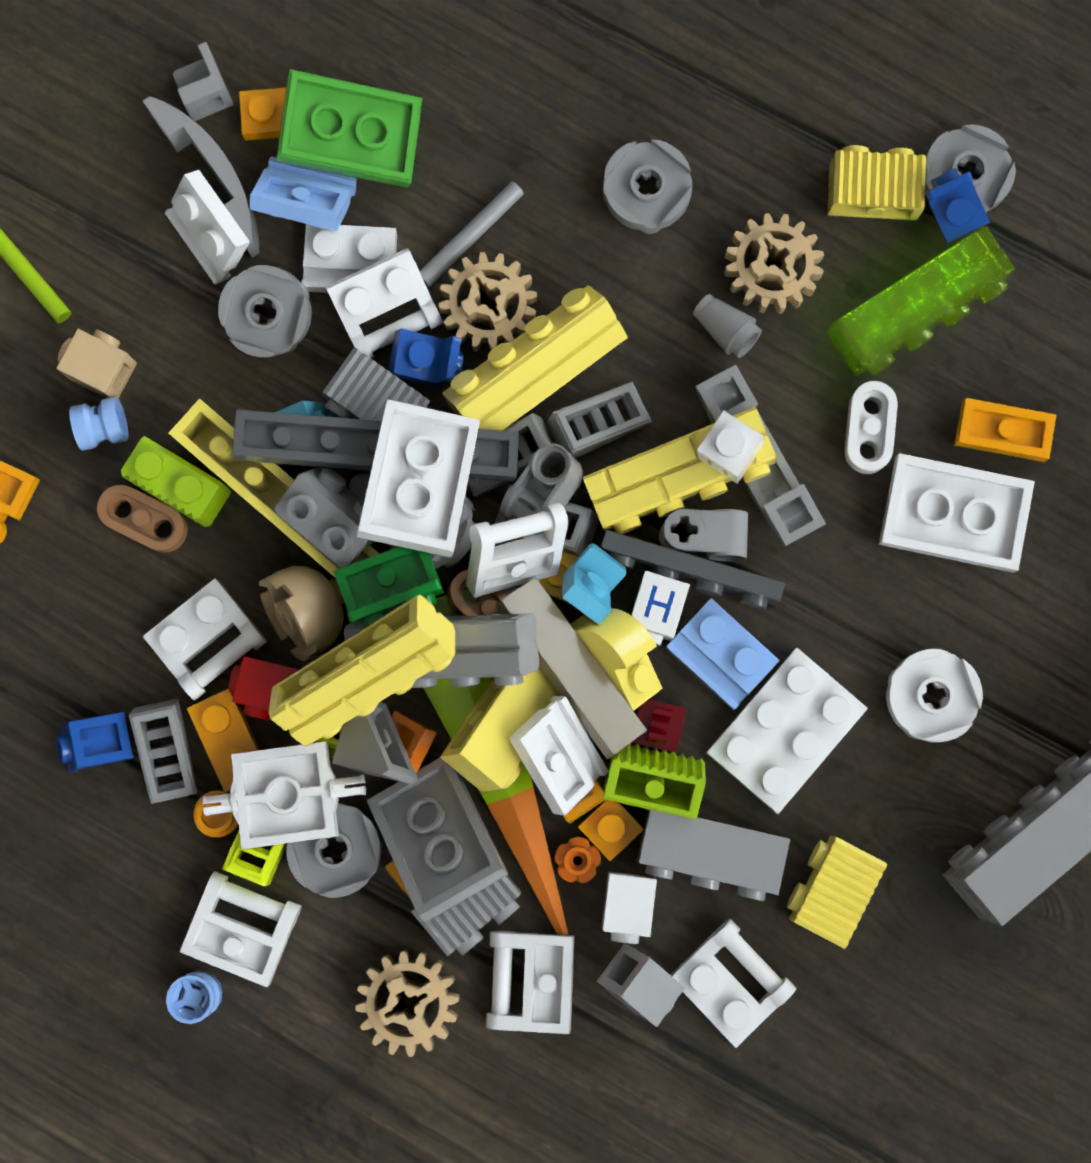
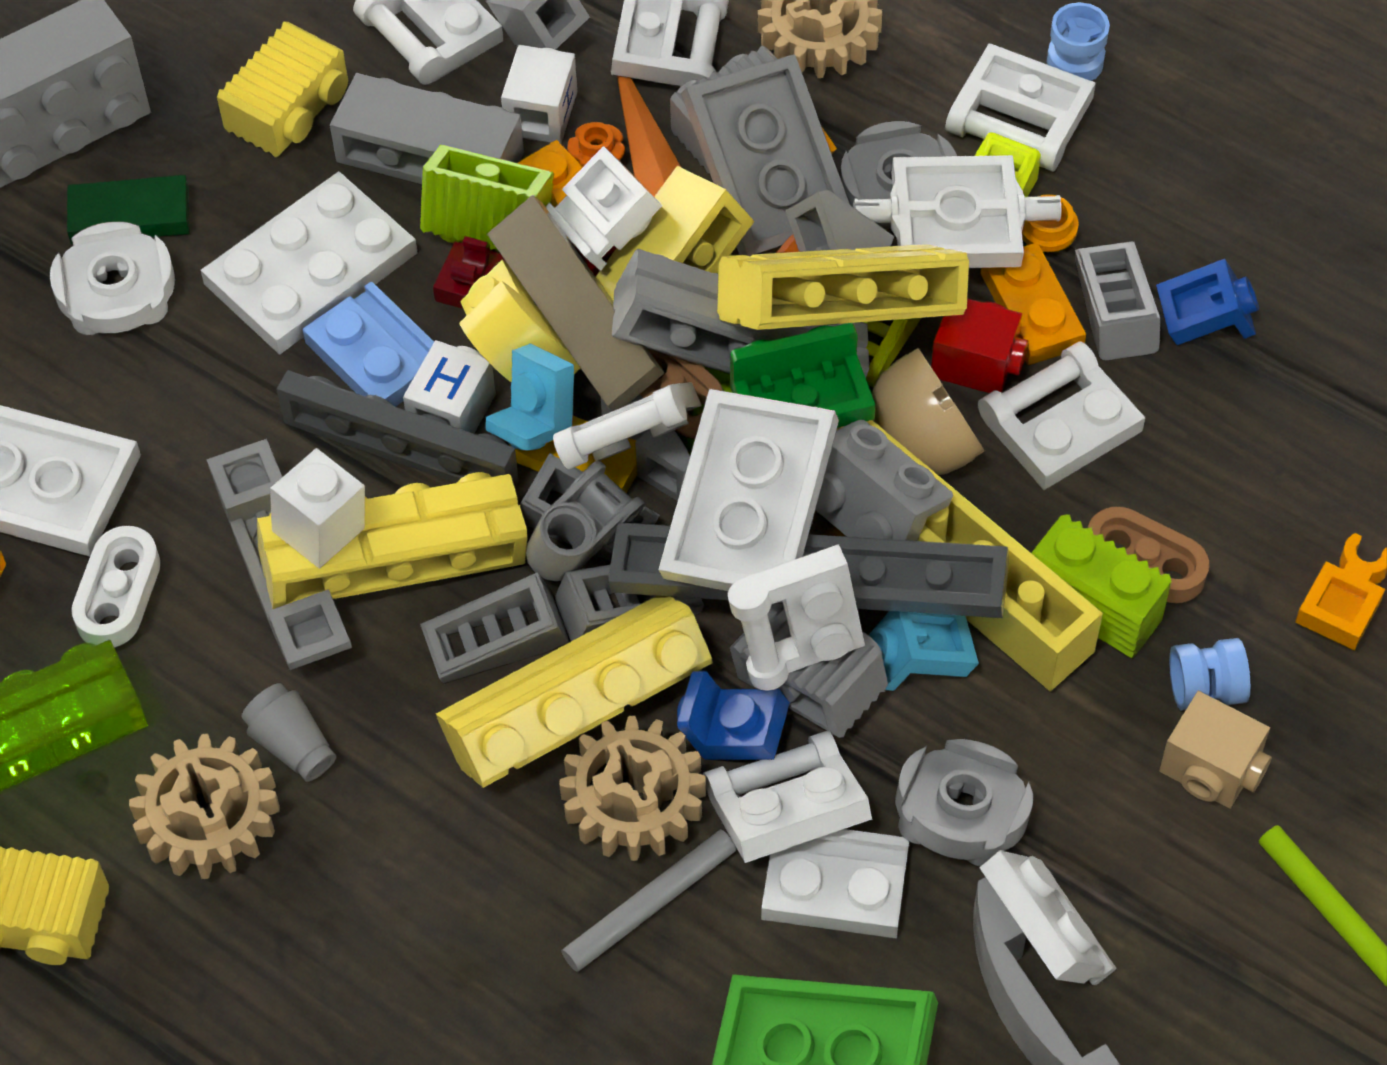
camera: 175 degrees left, 25 degrees down
light blue plate [250,157,357,231] -> none
light grey plate [603,140,692,234] -> none
light grey piece [658,509,748,562] -> none
none -> dark green tile [67,175,190,244]
none -> white plate [728,544,865,691]

